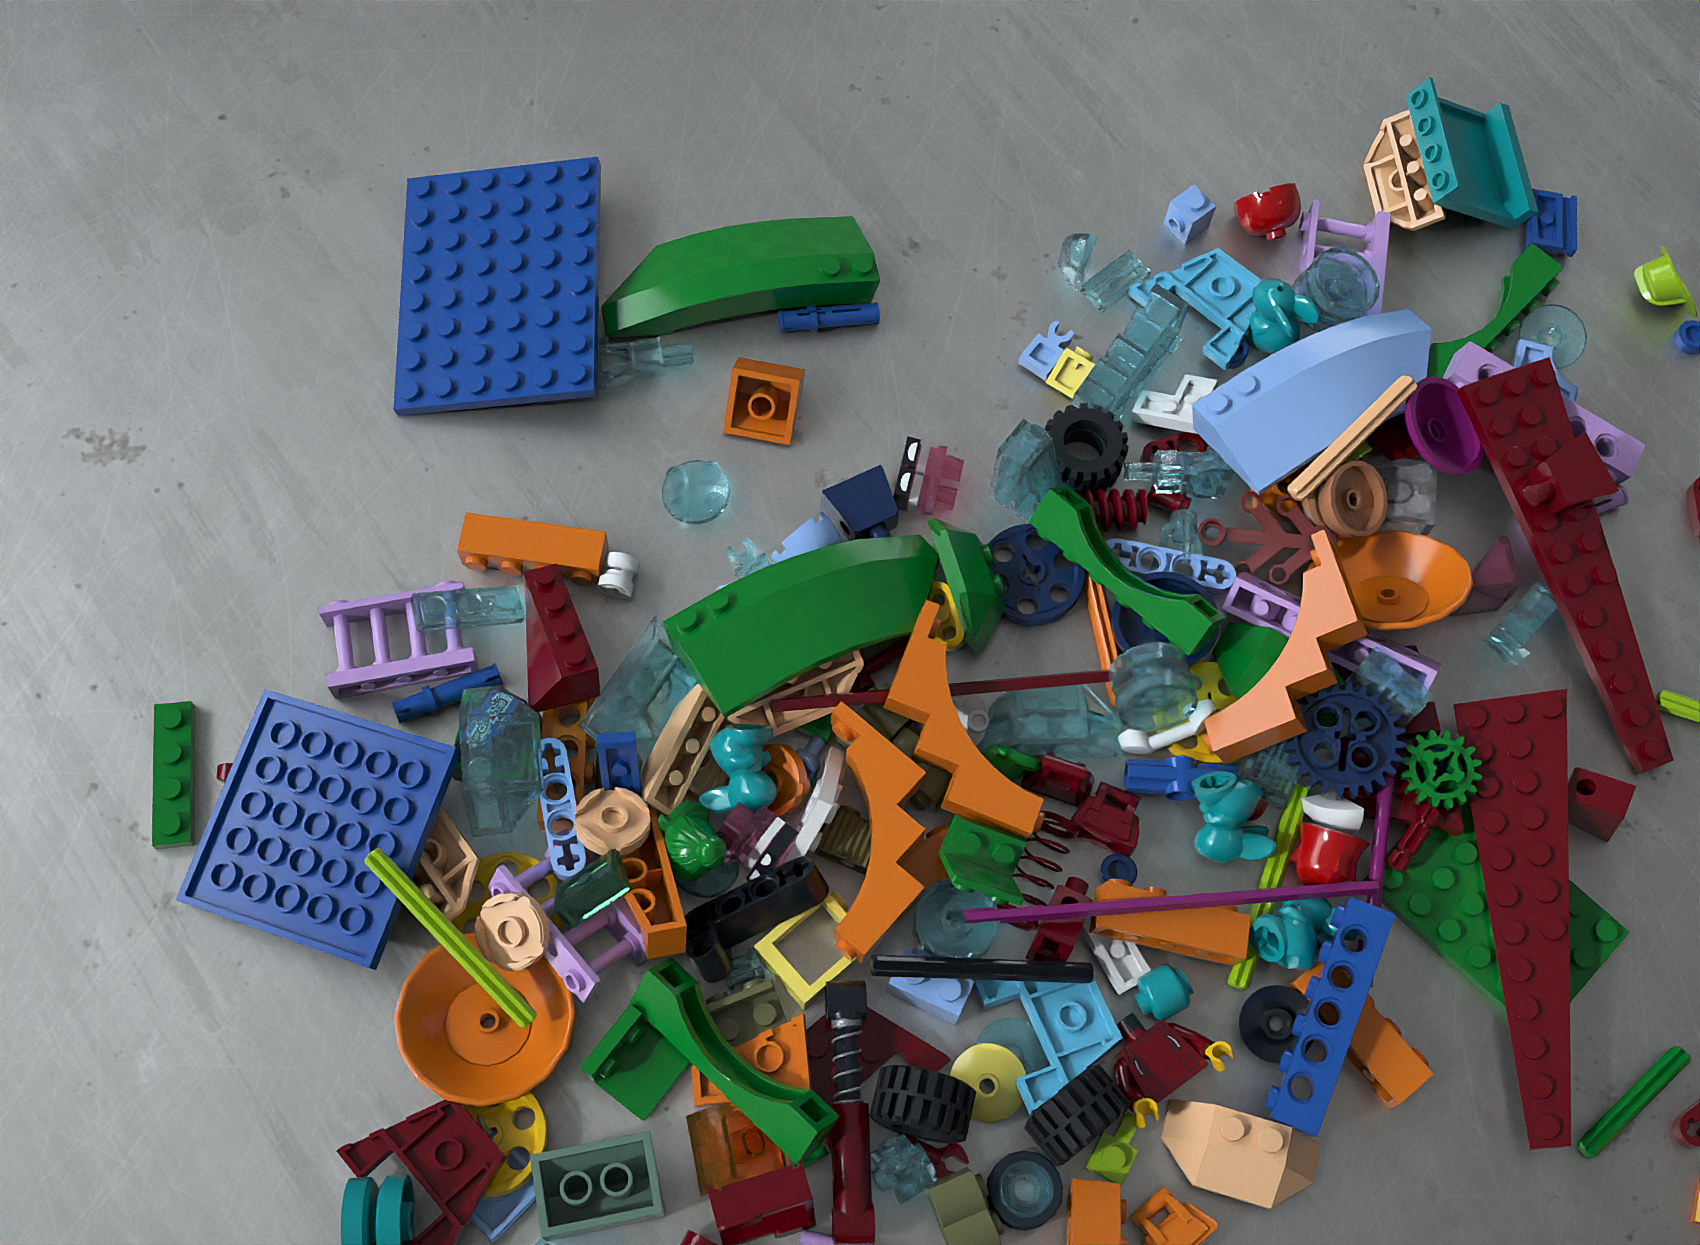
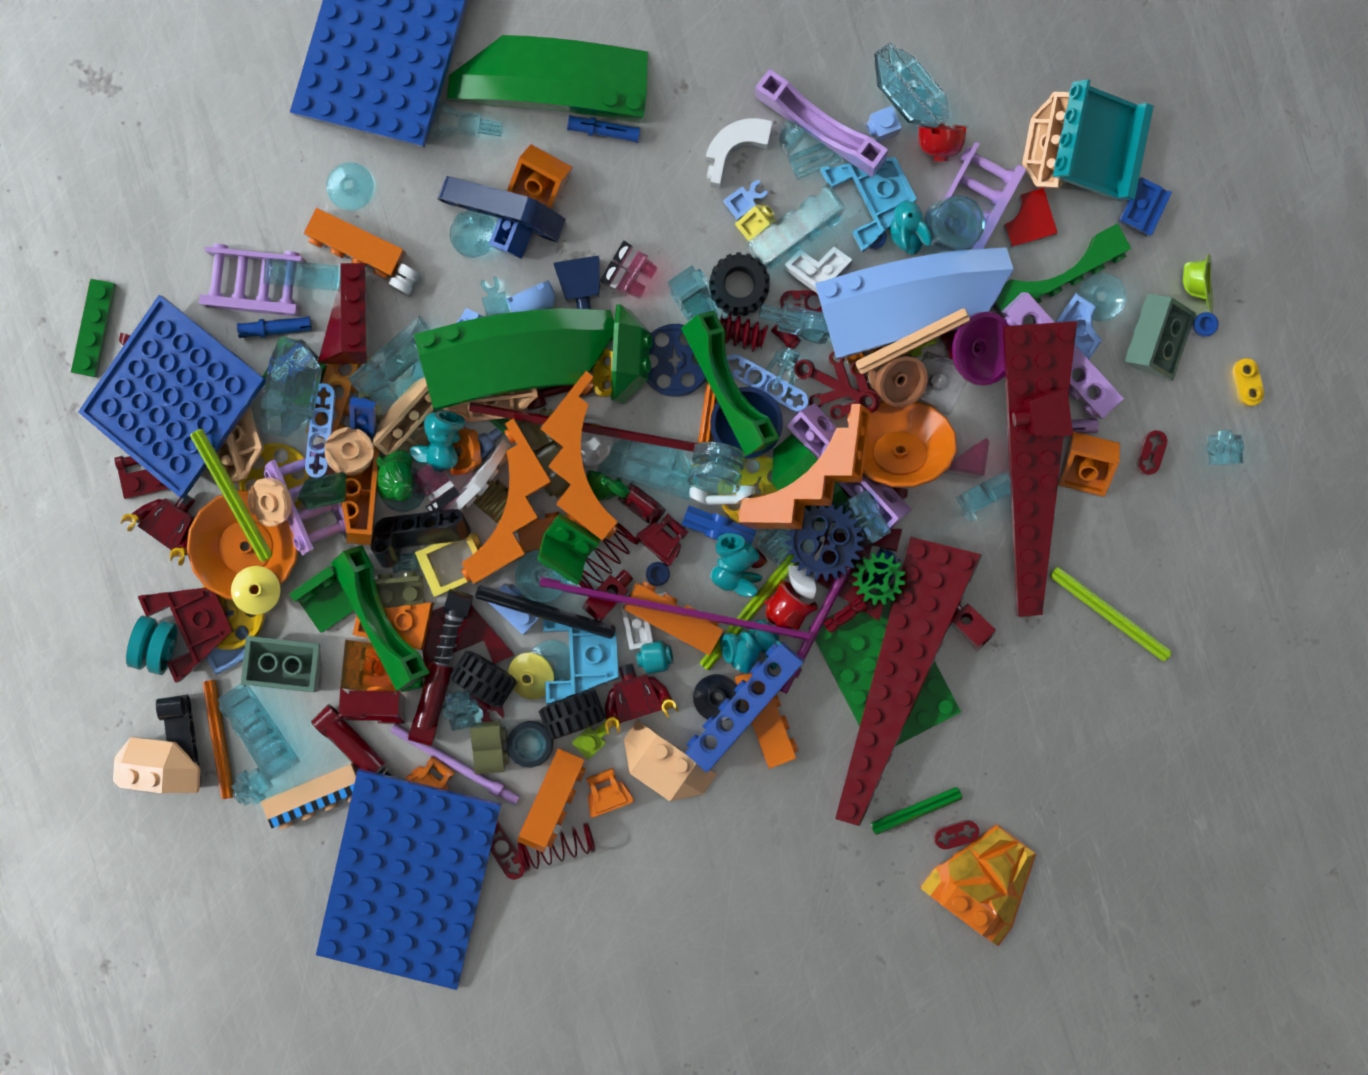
camera: 25 degrees right, 20 degrees up
none -> dark red plate [114,455,170,499]
none -> torso [120,494,196,566]
none -> light yellow dish [231,566,281,615]
none -> clear light blue dish [326,162,374,210]
none -> dark blue beam [437,176,566,242]
none -> blue brick [488,218,533,259]
none -> white arch [706,118,772,189]
none -> lavender arch [755,69,888,178]
none -> clear light blue wedge [874,42,952,128]
none -> red tile [1004,188,1058,248]
none -> orange slope [1058,432,1120,497]
none -> sand green slope [1125,294,1196,381]

